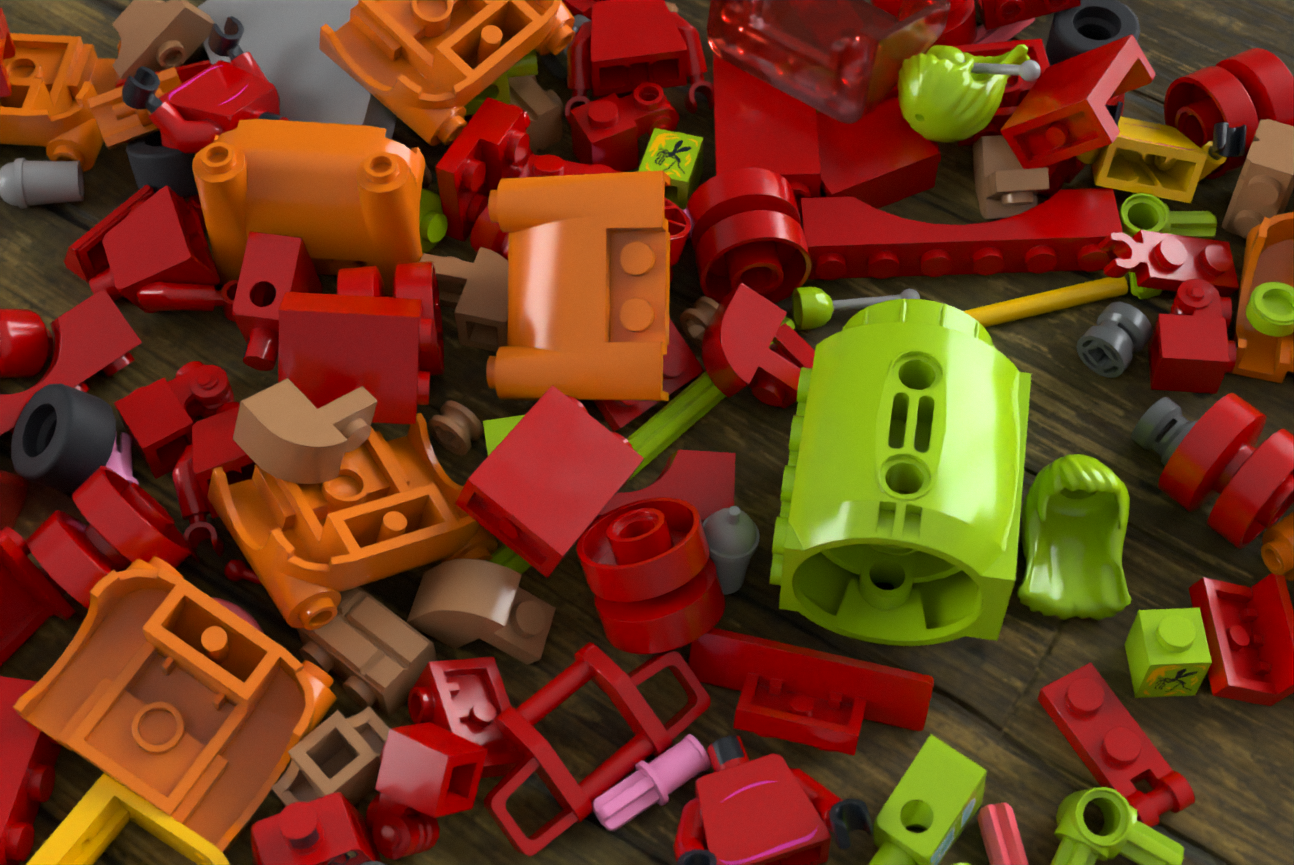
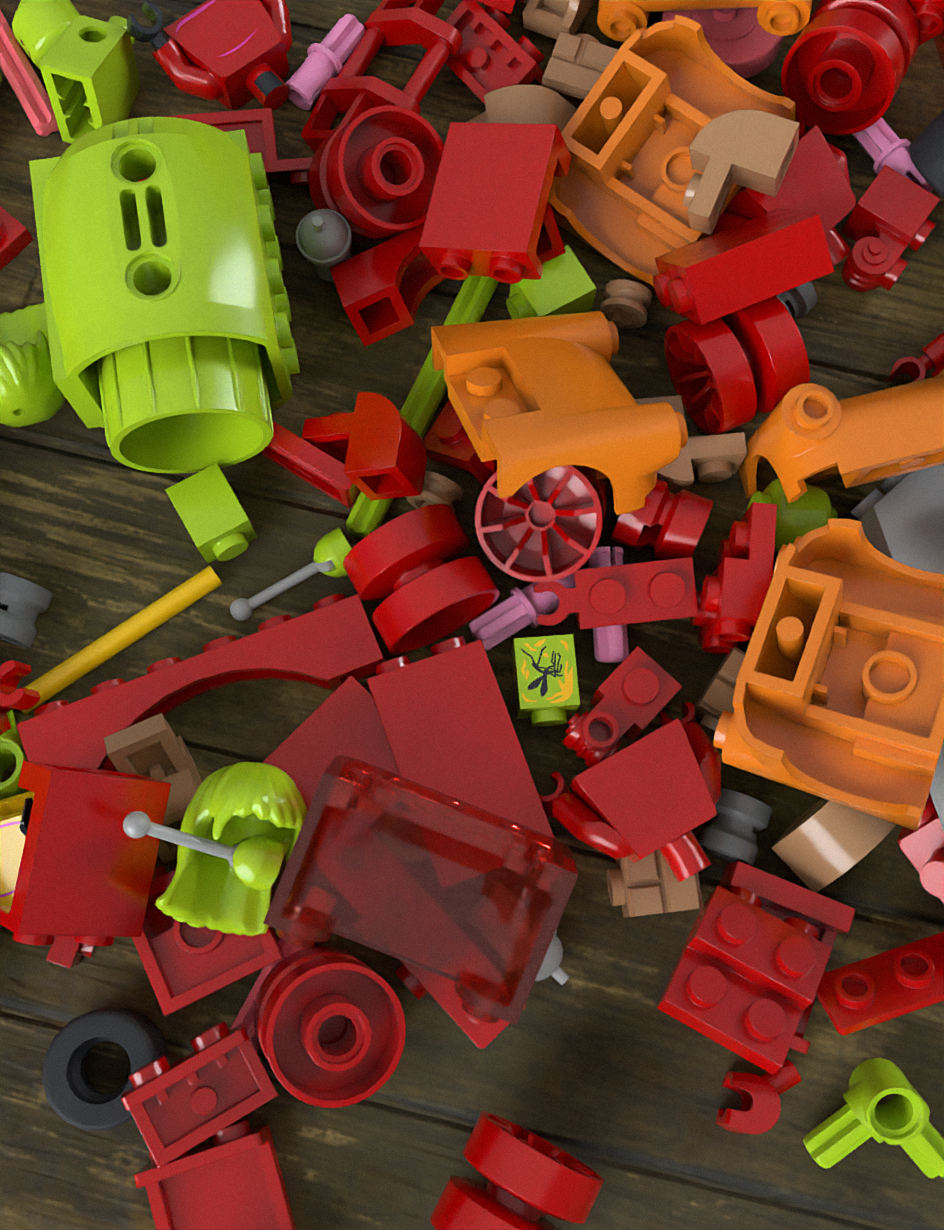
camera: 155 degrees right, 20 degrees up
red torso [232,232,323,371] -> none

